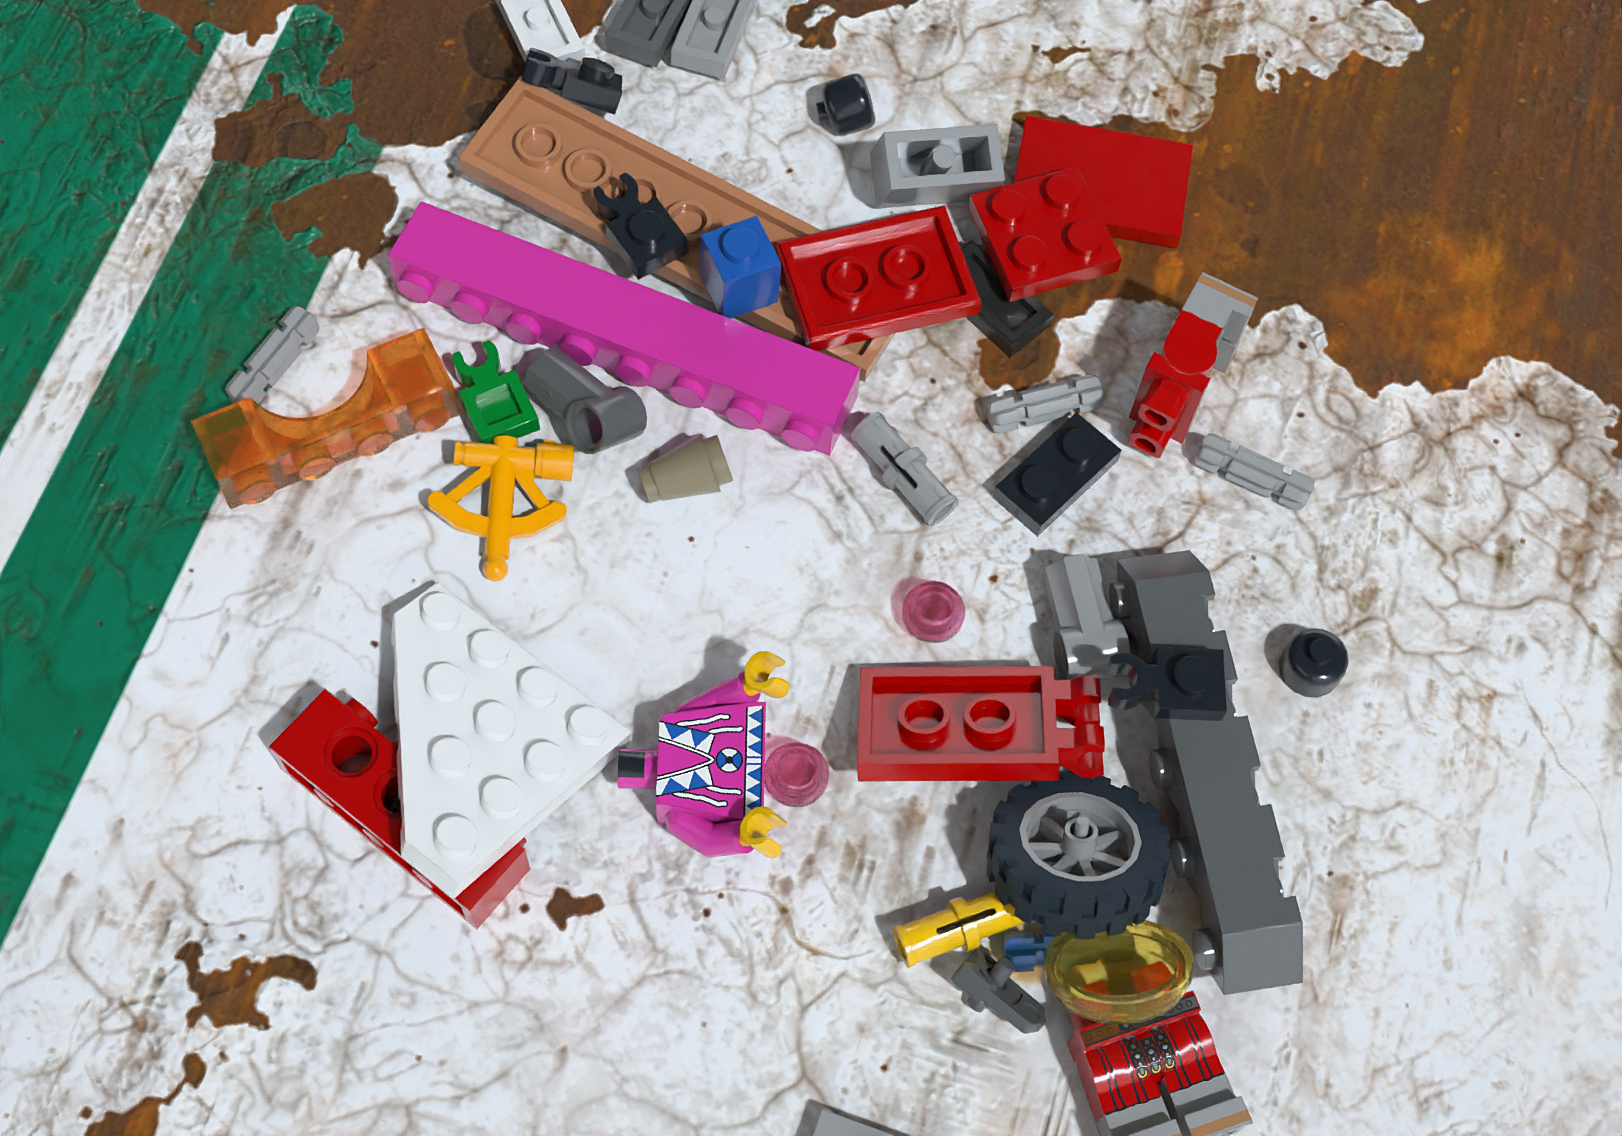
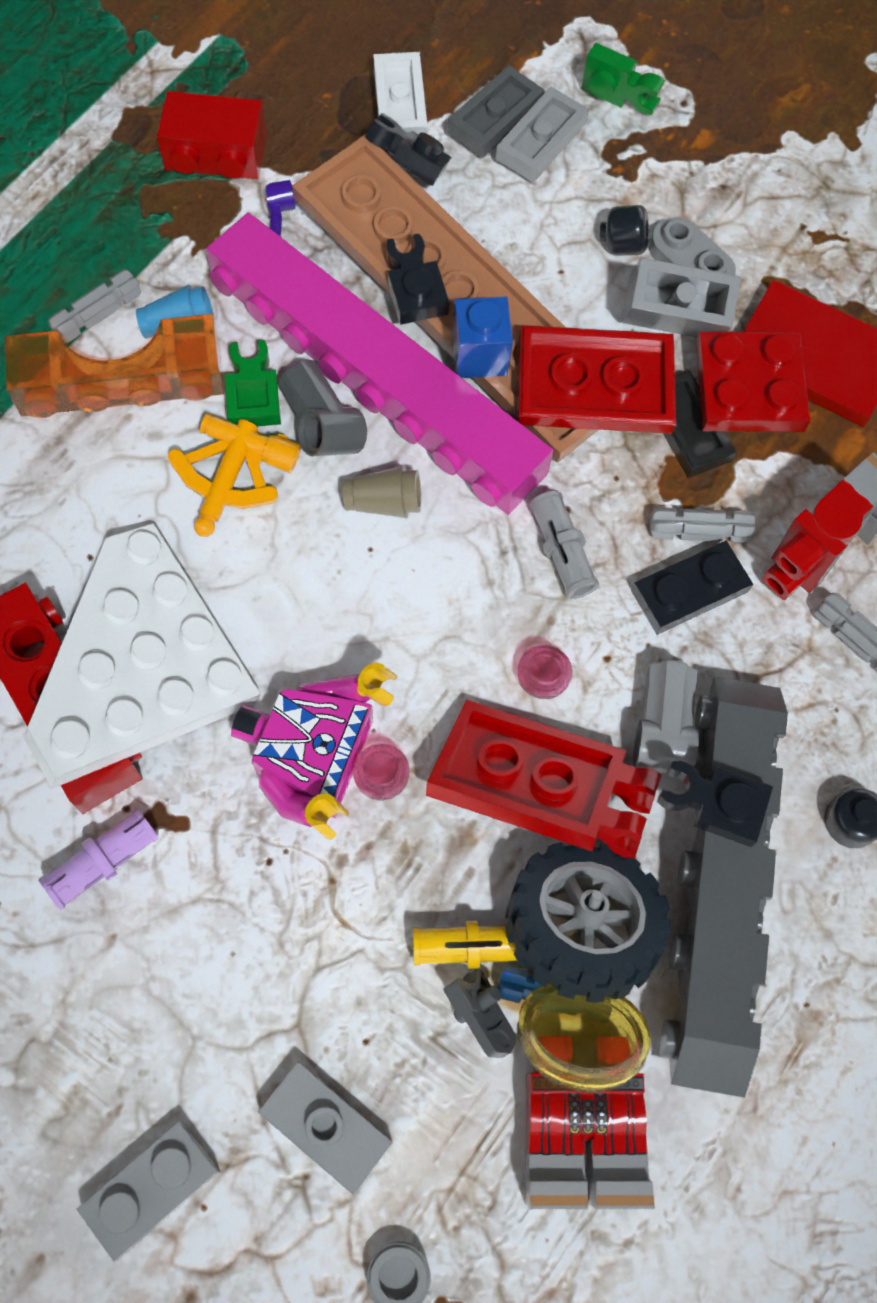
camera: 20 degrees right, 5 degrees up
none -> lavender pin [38,809,159,911]
none -> dark azure cone [136,284,215,339]
none -> red brick [157,91,267,180]
none -> dark purple hand [266,180,296,237]
none -> light grey plate [650,217,736,276]

